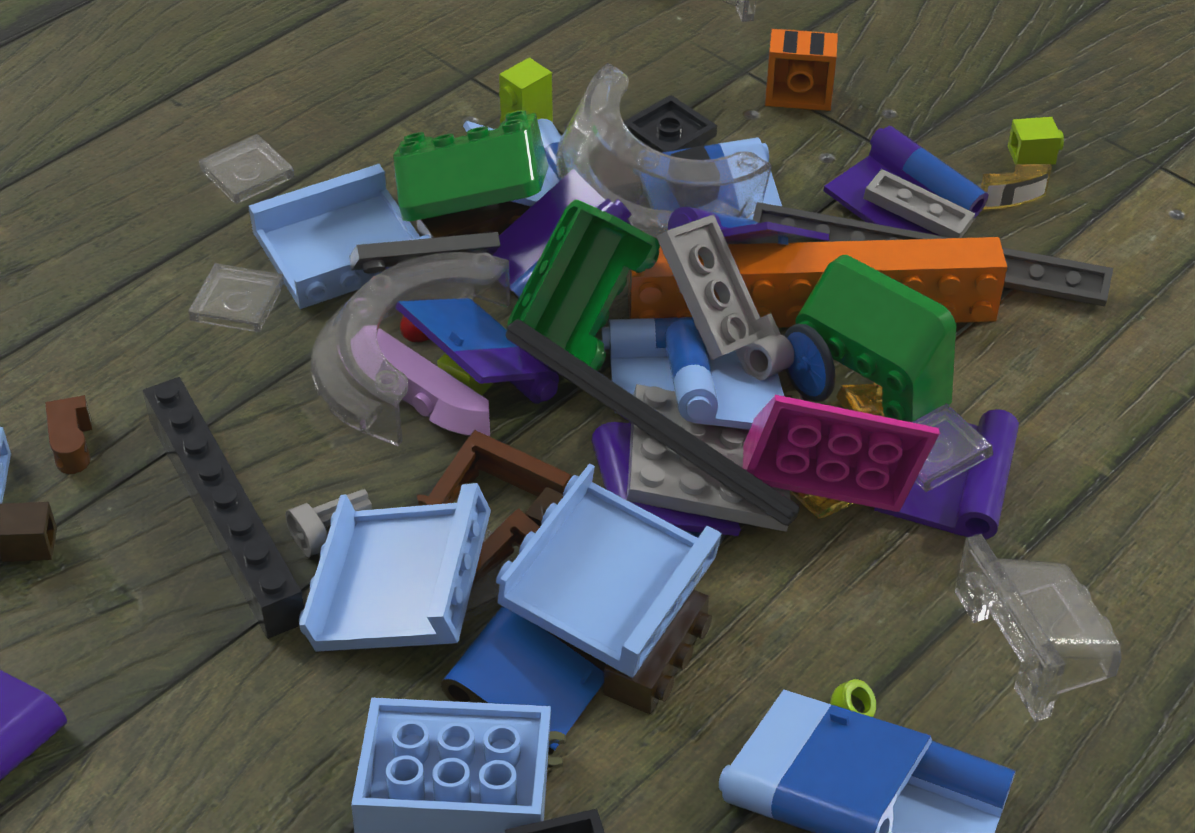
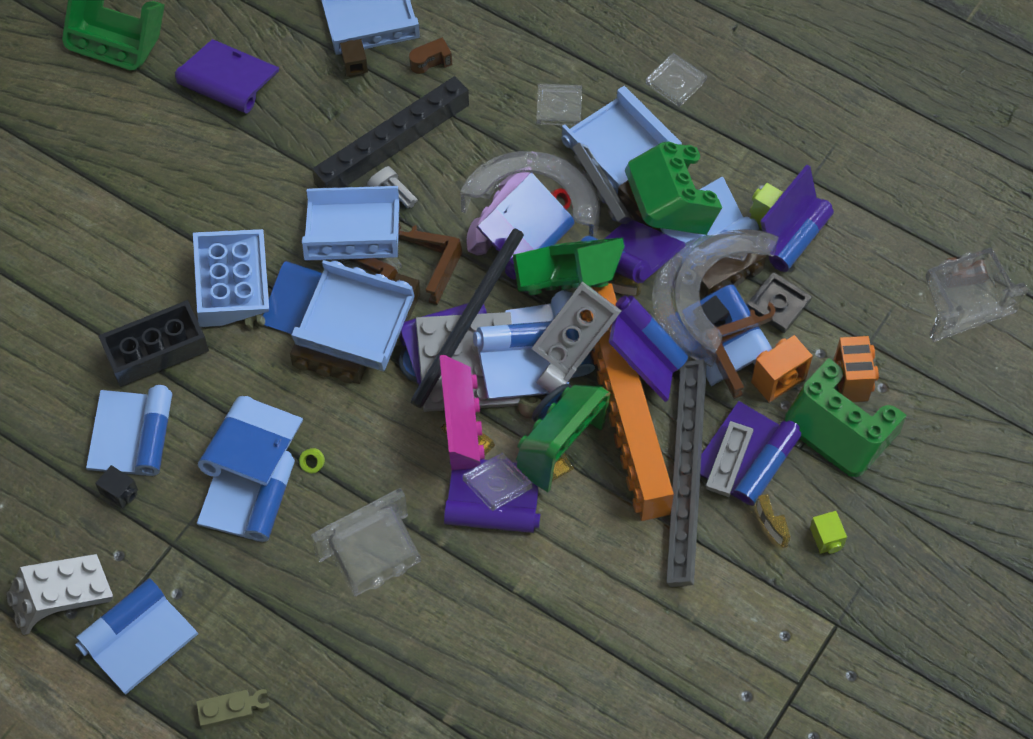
camera: 80 degrees right, 15 degrees up
none -> reddish brown hinge [704,302,775,399]
none -> orange brick [751,335,813,403]
none -> dark purple door [761,165,834,272]
none -> green windscreen [784,358,907,477]

